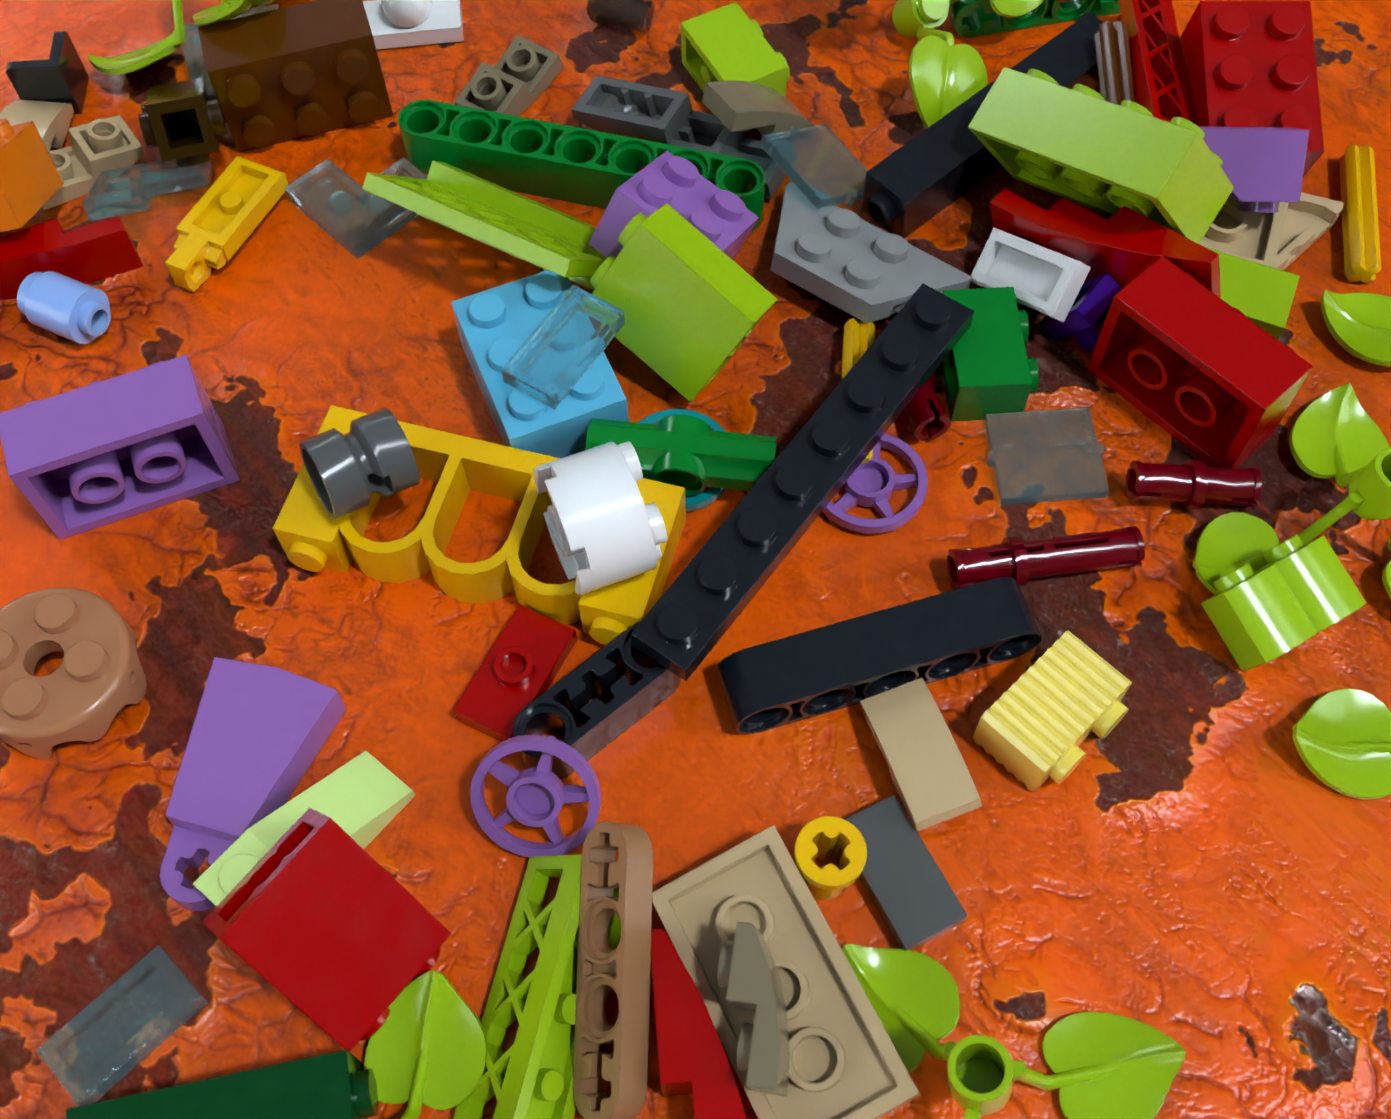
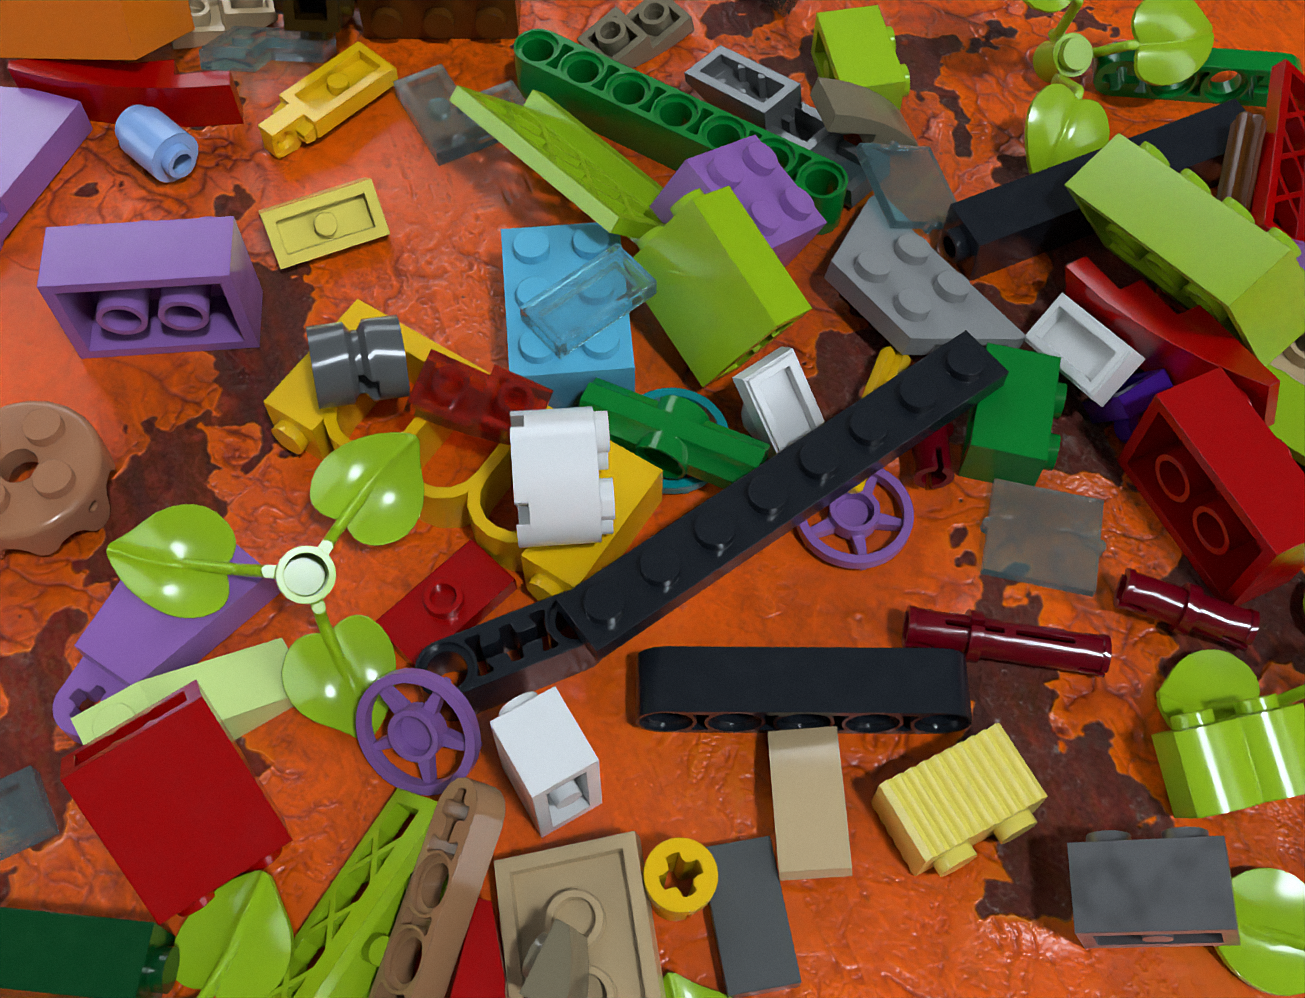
camera: 15 degrees right, 0 degrees up
none -> lime plant [106,432,424,739]
none -> light yellow panel [258,177,390,269]
none -> clear red slope [404,349,553,445]
none -> white brick [490,686,602,838]
none -> white tile [732,346,825,459]
none -> flat silver brick [1067,826,1241,949]

